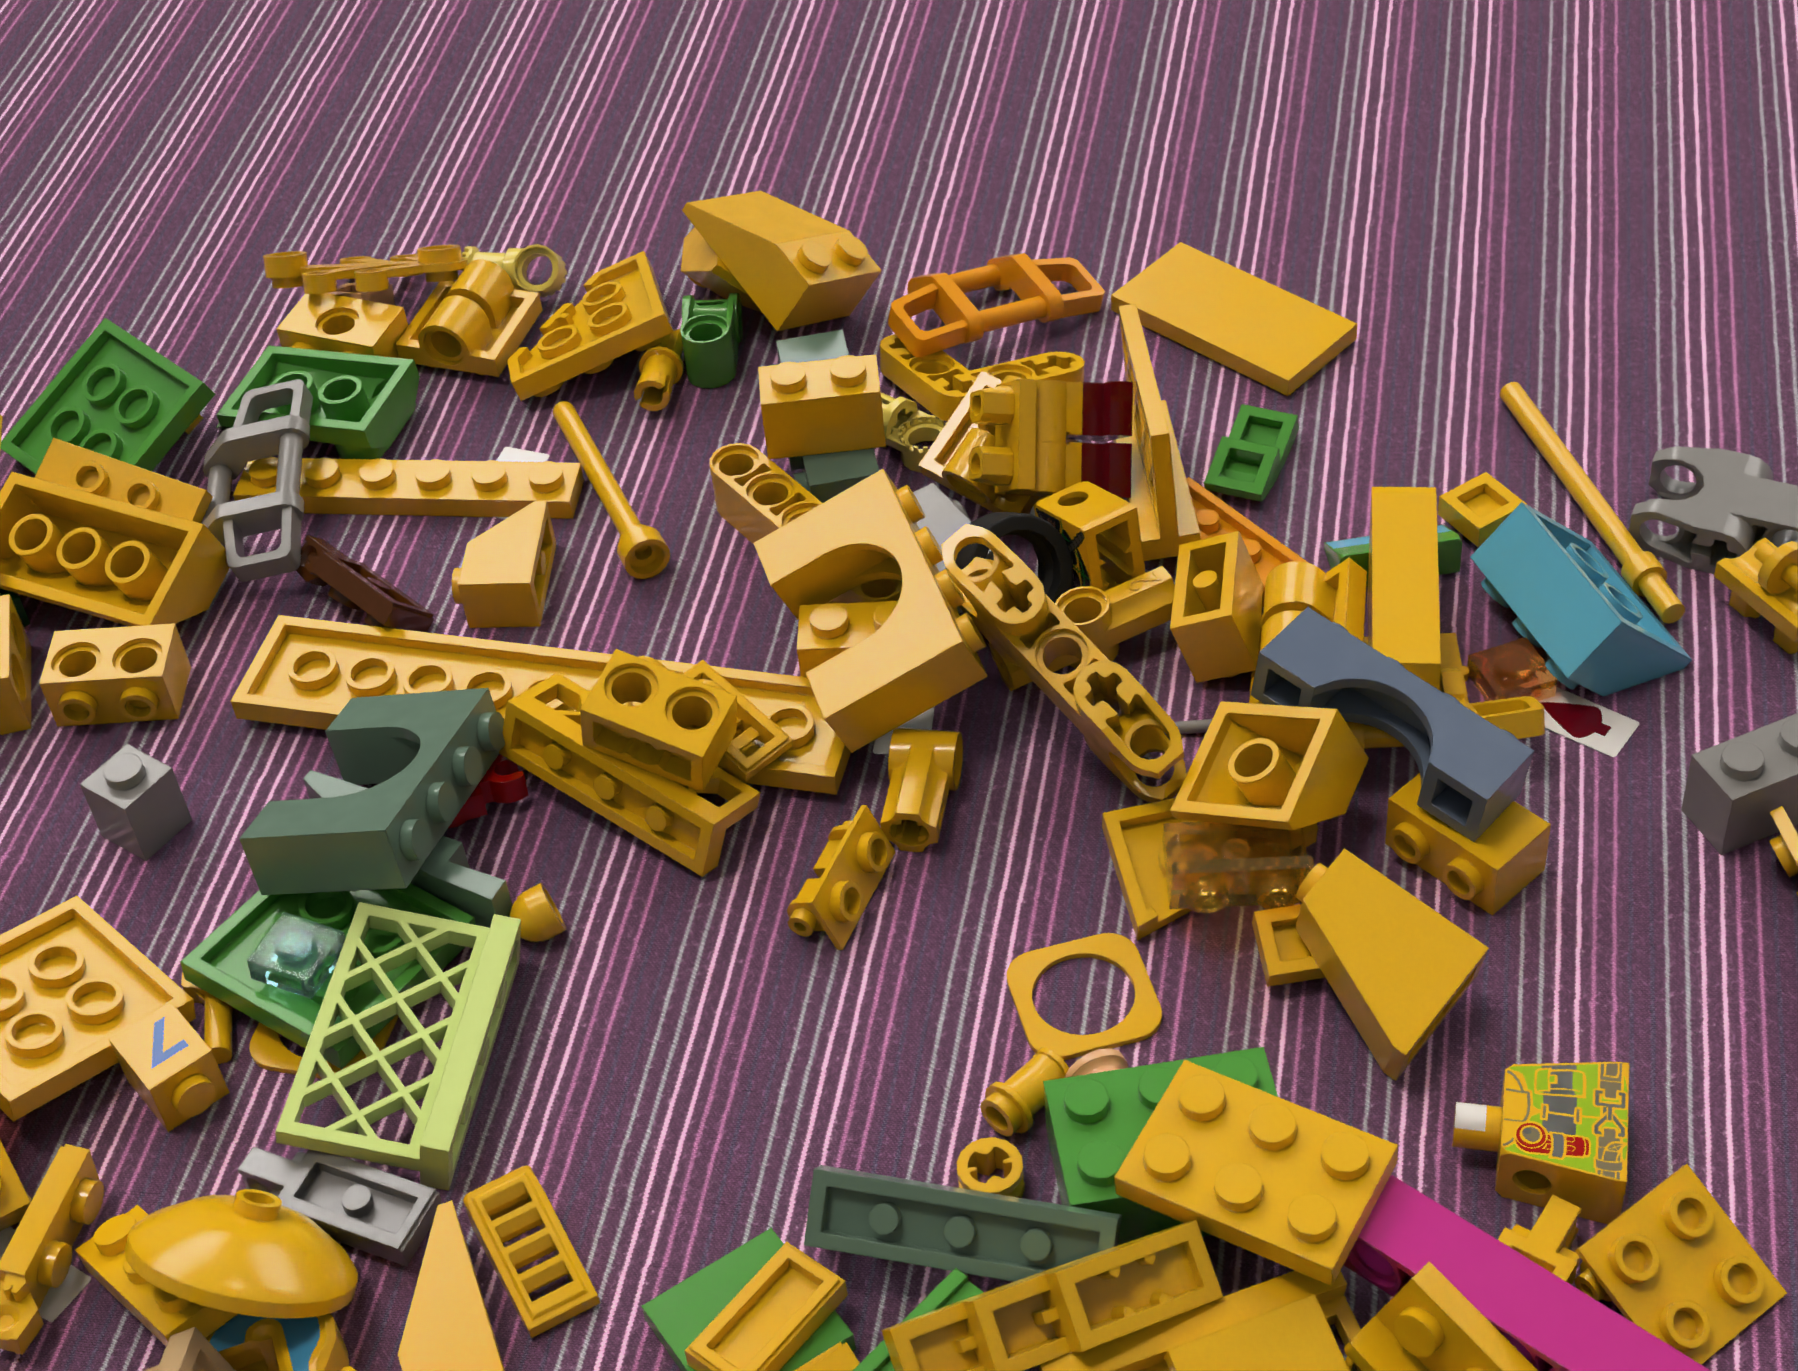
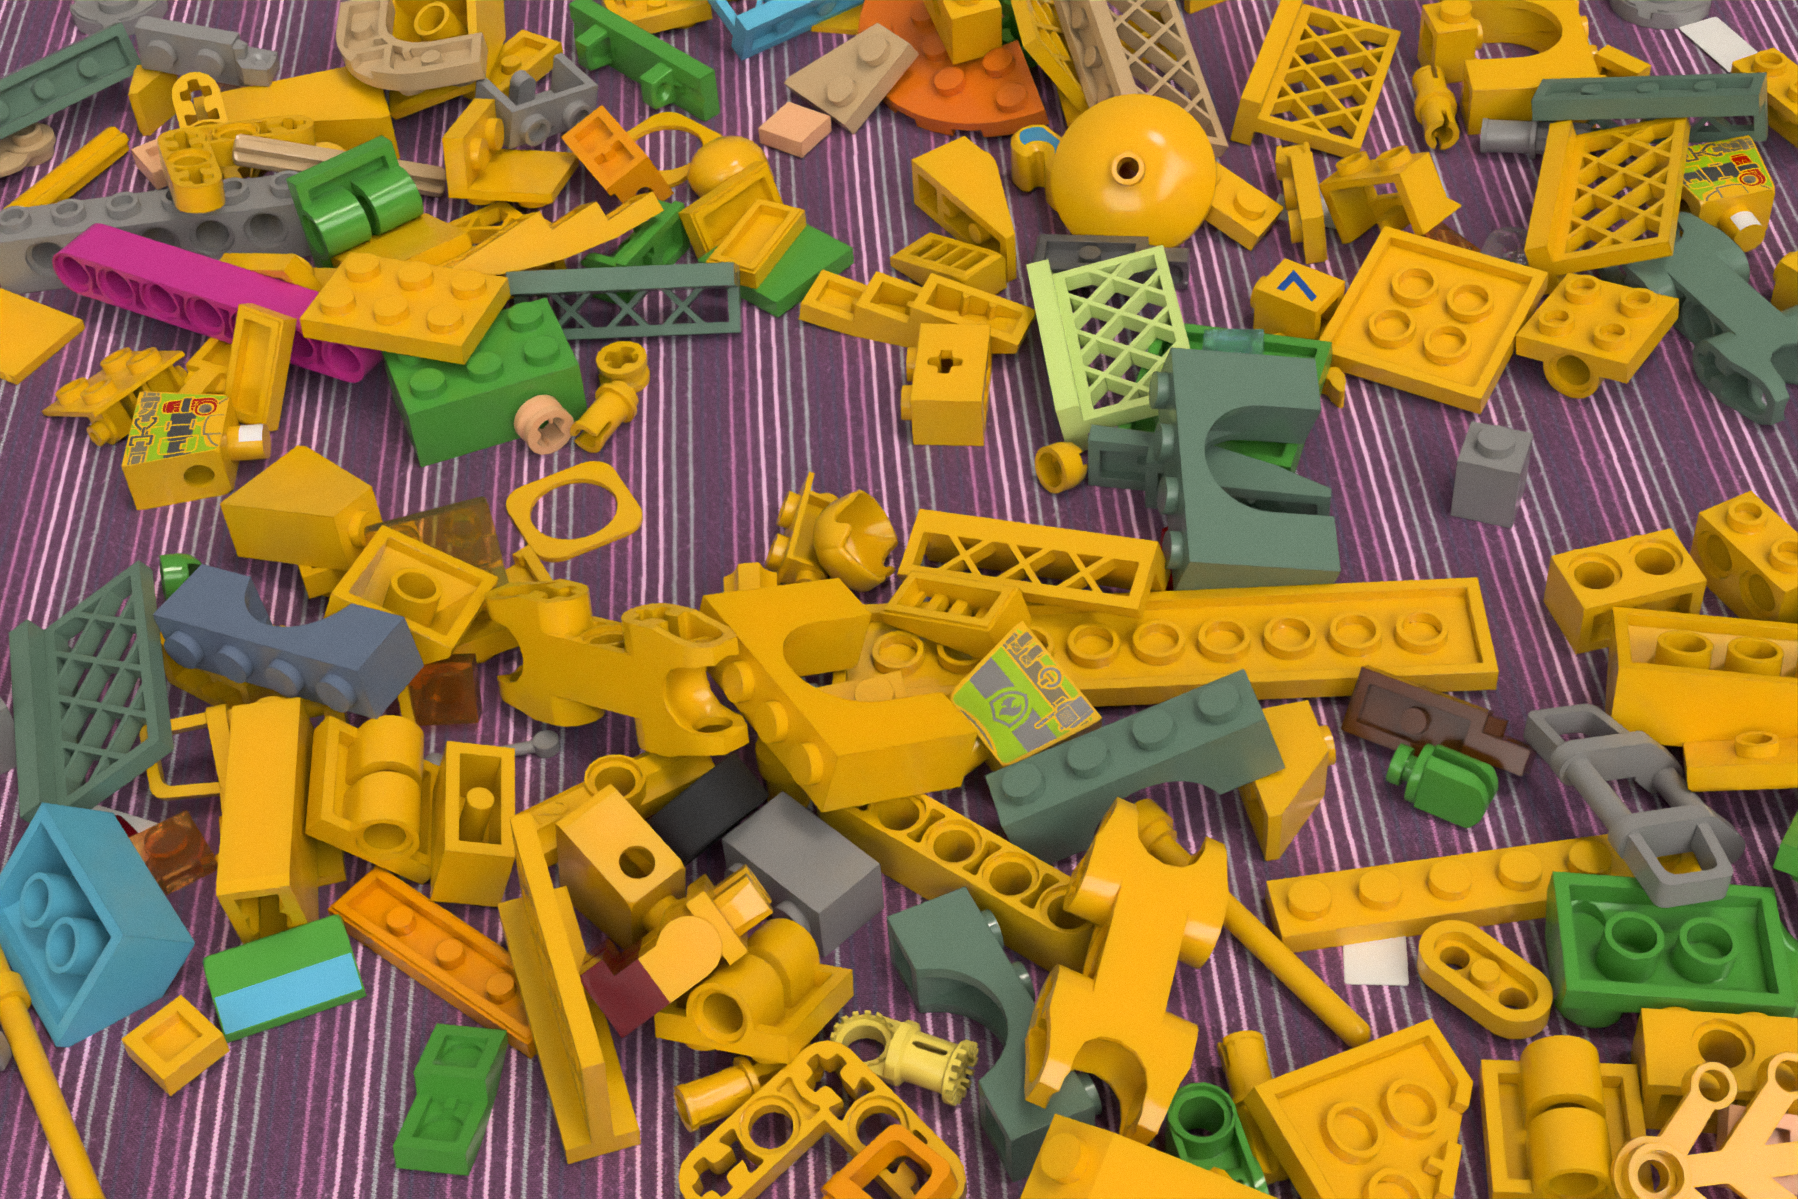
camera: 165 degrees right, 0 degrees up
yellow brick [580,649,737,793] -> none
yellow brick [758,354,886,460] -> none
none -> sand green fence [9,560,174,823]
none -> bright green hinge [159,553,202,601]
none -> yellow tile [224,303,297,431]
none -> yellow slope [799,269,1036,354]
none -> yellow hair [813,489,898,593]
none -> yellow brick [901,323,992,446]
none -> torso [947,621,1102,776]
none -> sand green arch [985,669,1285,865]
none -> yellow piece [1024,797,1230,1146]
none -> bright green arm [1386,743,1498,828]
none -> yellow plate [1416,920,1553,1039]

